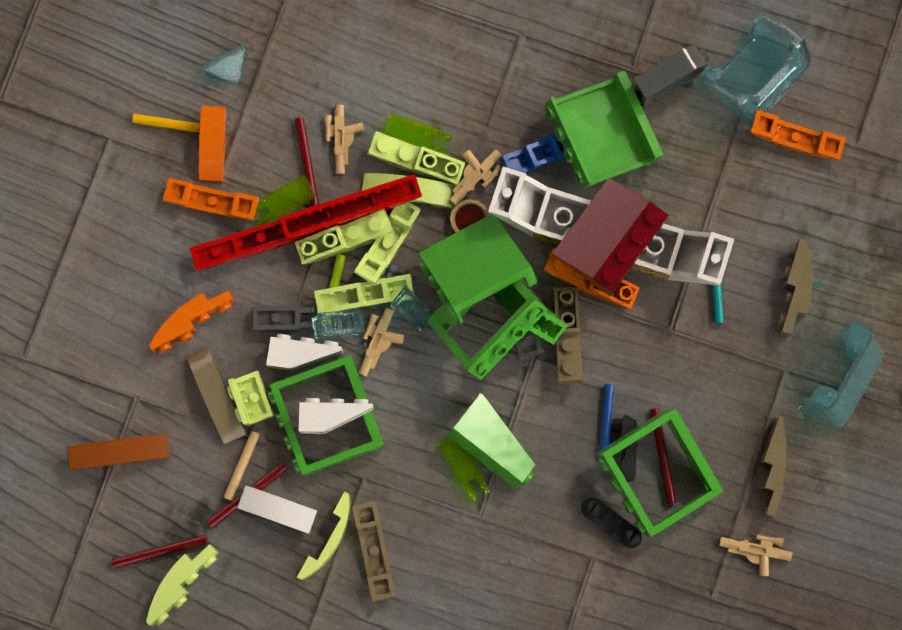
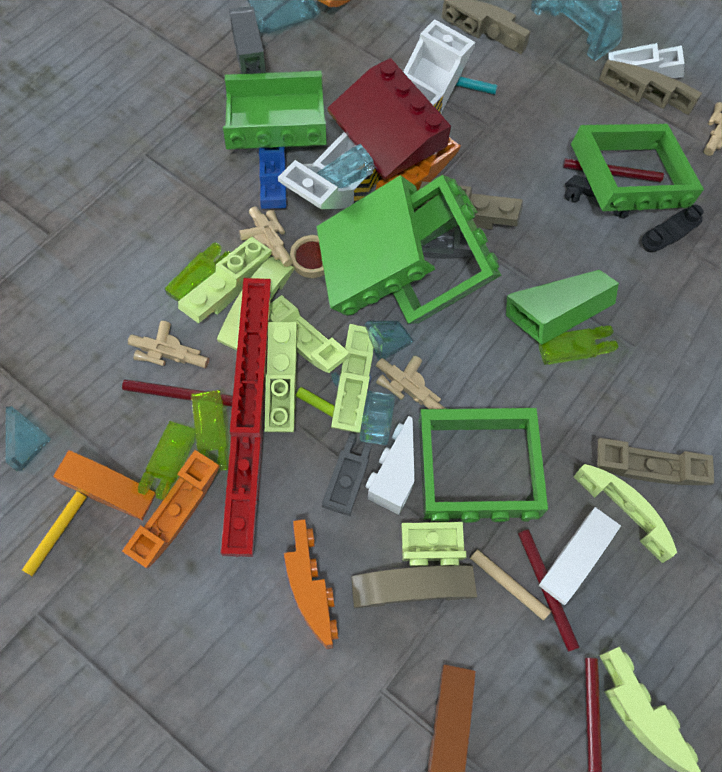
camera: 75 degrees left, 15 degrees down
white slope [299,398,374,434] -> none
blue bar [599,384,614,451] -> none
none -> clear neon green hinge [138,421,197,500]
none -> clear light blue slope [316,144,374,188]
none -> white slope [609,43,684,78]

